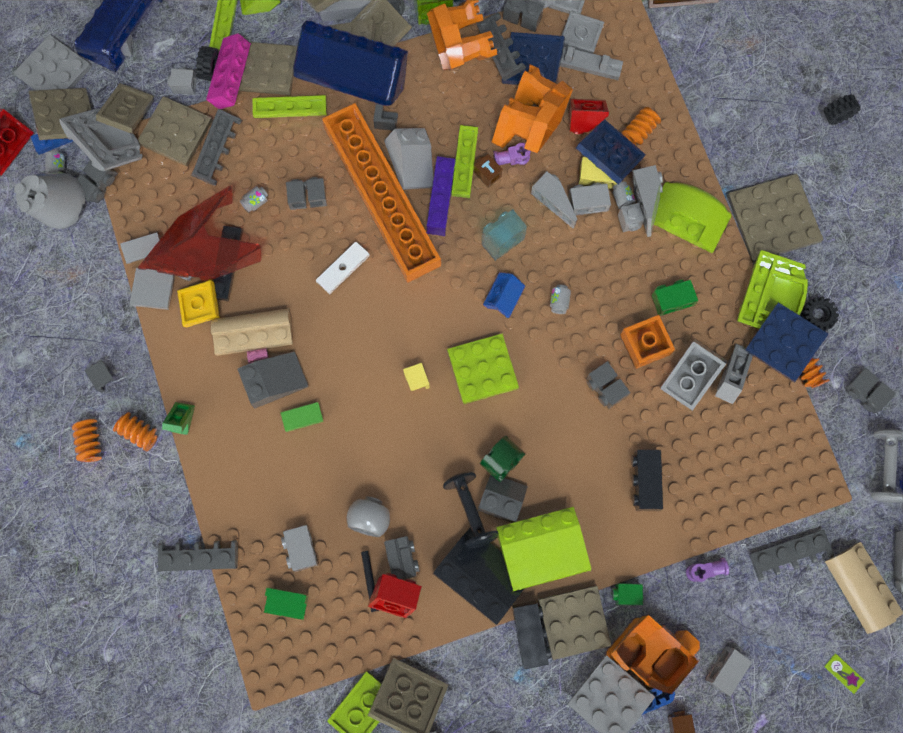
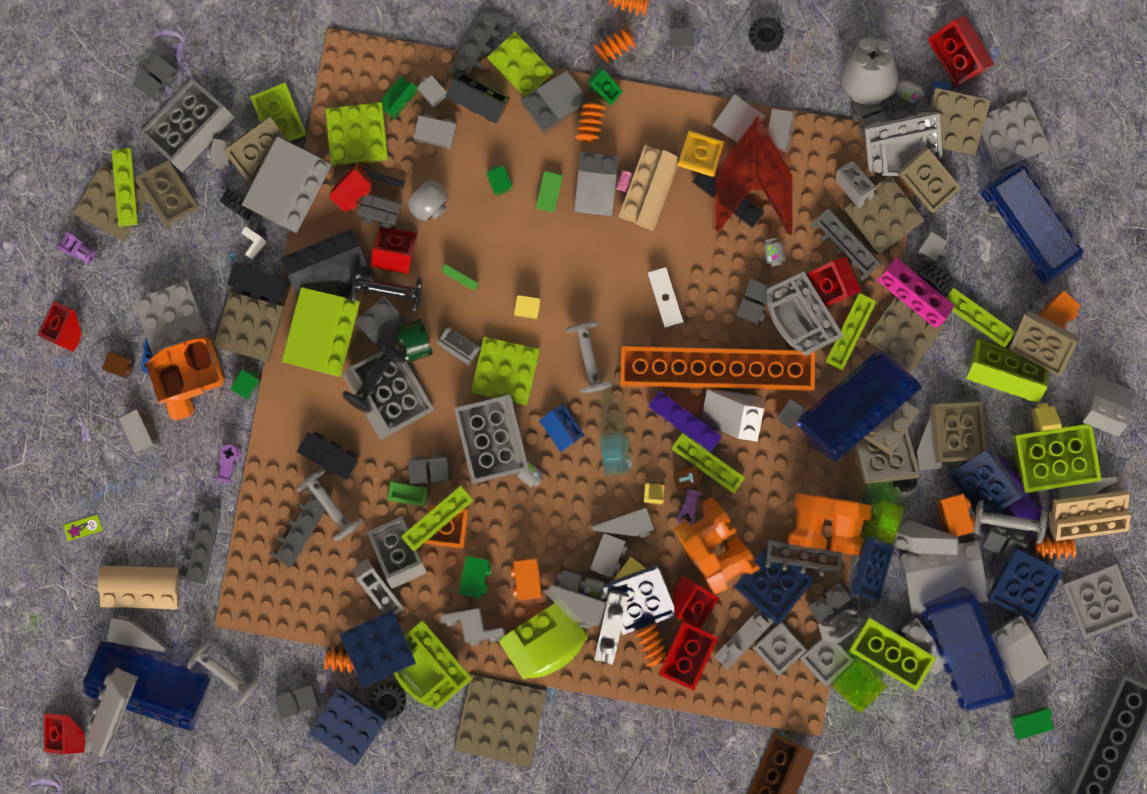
camera: 125 degrees right, 10 degrees up
none -> black tyre [219,189,254,221]
none -> light grey slope [241,136,332,233]
none -> white panel [241,227,267,261]
none -> dark grey hinge [268,488,326,568]
none -> light grey hose [297,470,362,541]
none -> dark blue plate [308,686,387,766]
none -> lime plate [325,102,389,166]
none -> black hose [342,341,405,413]
none -> light grey slope [342,344,434,441]
none -> red slope [371,226,418,274]
none -> bright green tile [387,481,429,507]
none -> lime plate [401,486,474,551]
none -> light grey brick [417,75,447,108]
none -> light grey hinge [436,327,481,366]
none -> light grey bracket [441,607,505,646]
none -> bright green tile [442,264,479,291]
none -> black brick [446,71,510,123]
none -> light grey slope [454,395,529,484]
none -> green brick [486,165,513,197]
none -> lime plate [487,32,554,98]
none -> orange brick [510,558,542,601]
none -> dark grey slope [521,71,590,135]
none -> light grey hose [565,321,612,394]
none -> orange piece [575,102,606,144]
none -> hinge [594,589,629,664]
none -> light yellow panel [643,483,664,504]
none -> red slope [658,621,718,691]
none -> black tyre [749,16,784,53]
none -> light grey slope [766,272,843,356]
none -> red slope [806,257,861,307]
none -> light grey hinge [836,161,876,208]

